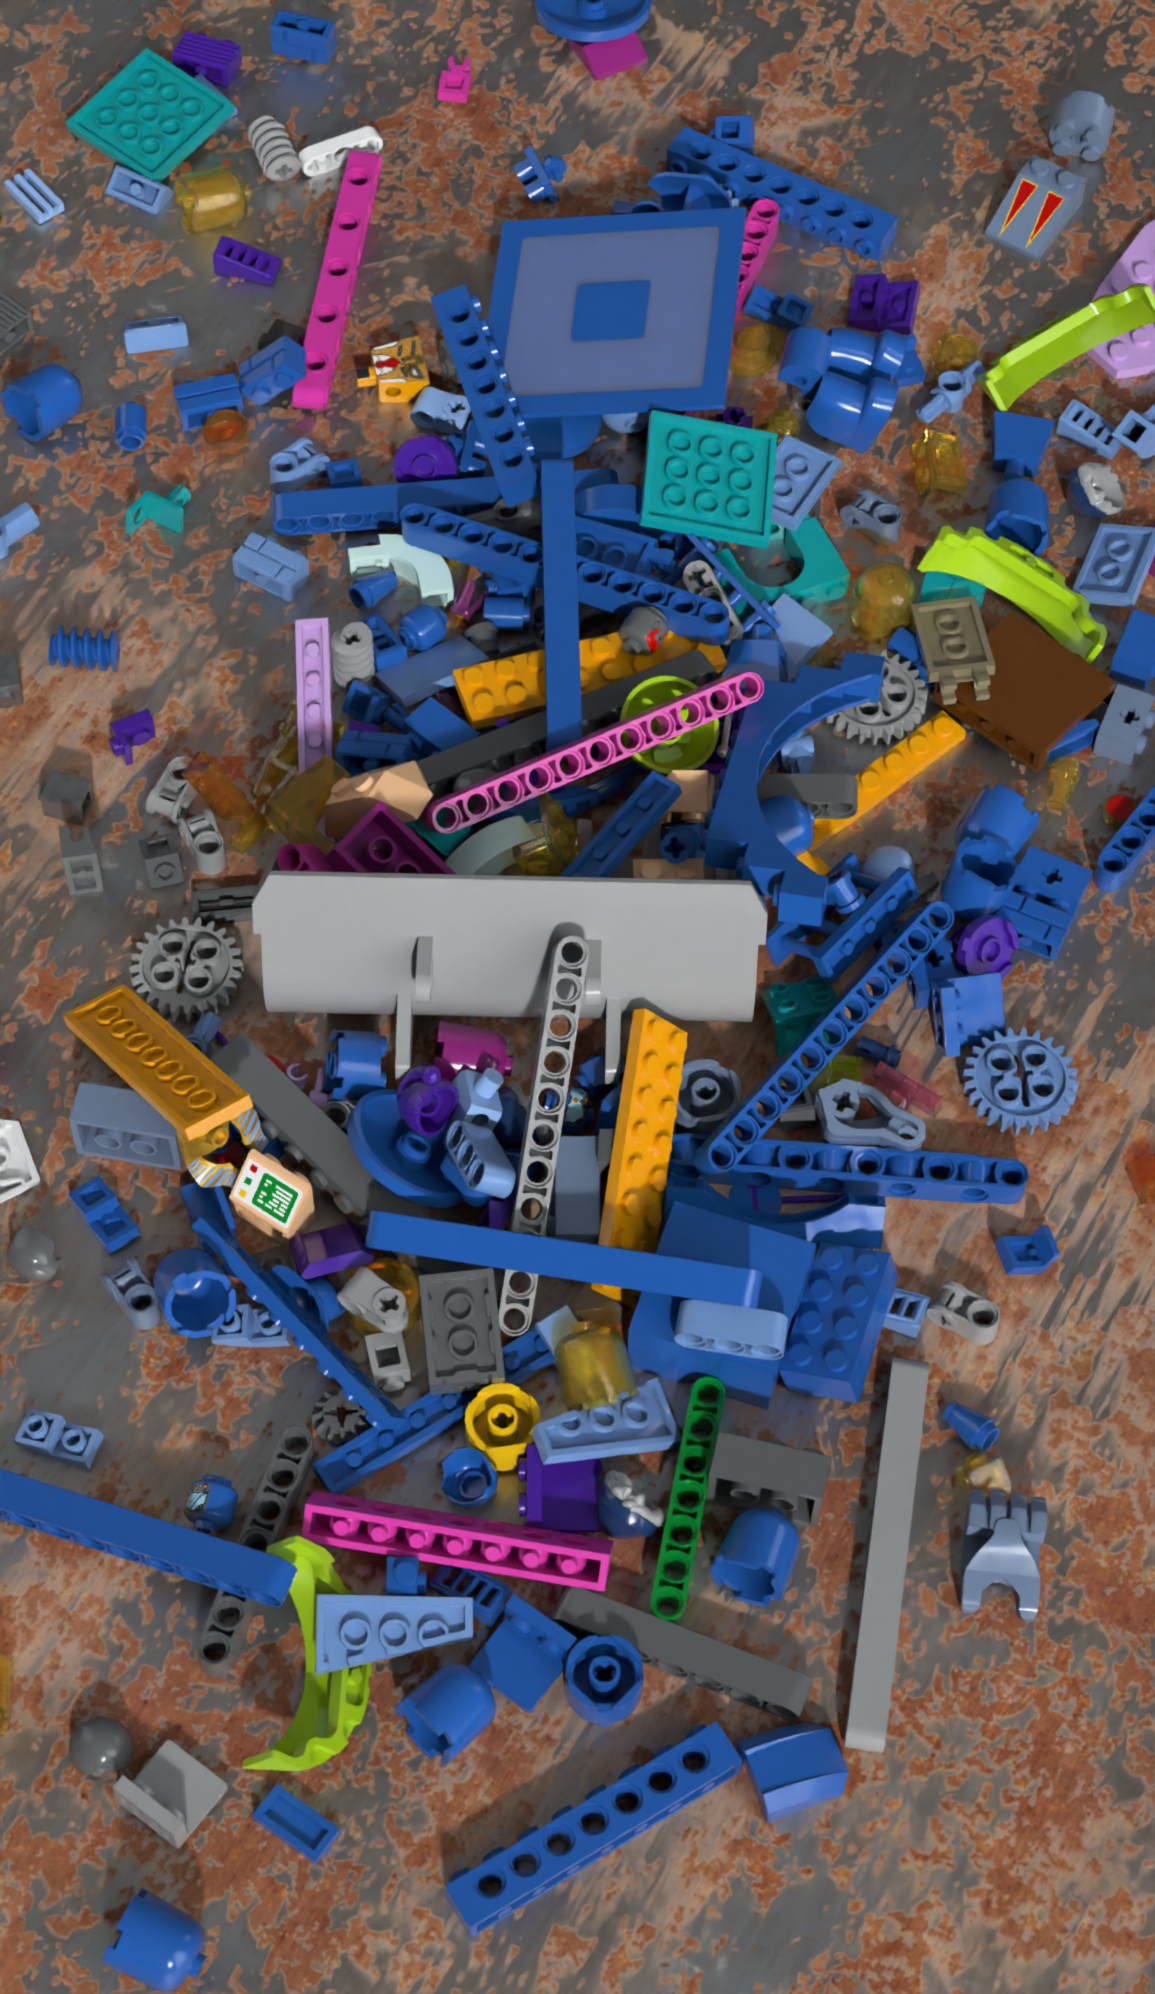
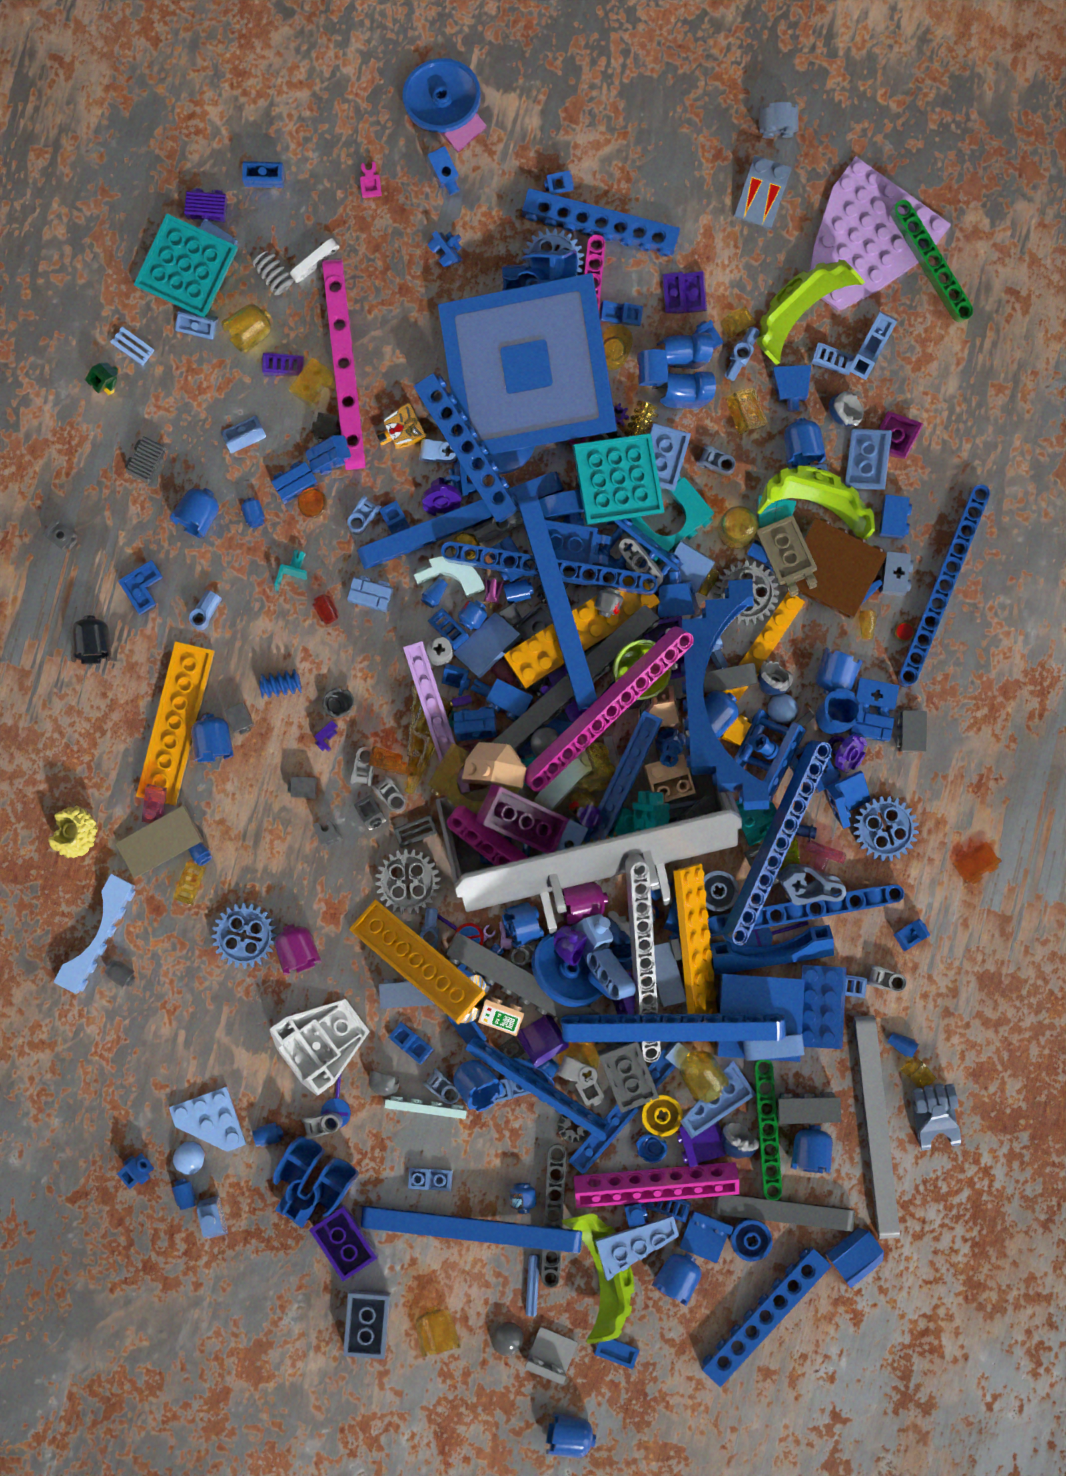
camera: 15 degrees left, 25 degrees up
none -> clear yellow brick [289,357,333,407]
none -> clear red brick [312,594,339,625]
none -> dark grey hair [322,688,354,718]
none -> light aqua plate [385,1096,467,1119]
none -> blue torso [426,146,460,196]
none -> medium blue axle [526,1254,540,1316]
none -> light grey hair [757,660,793,695]
none -> dark grey brick [896,710,927,753]

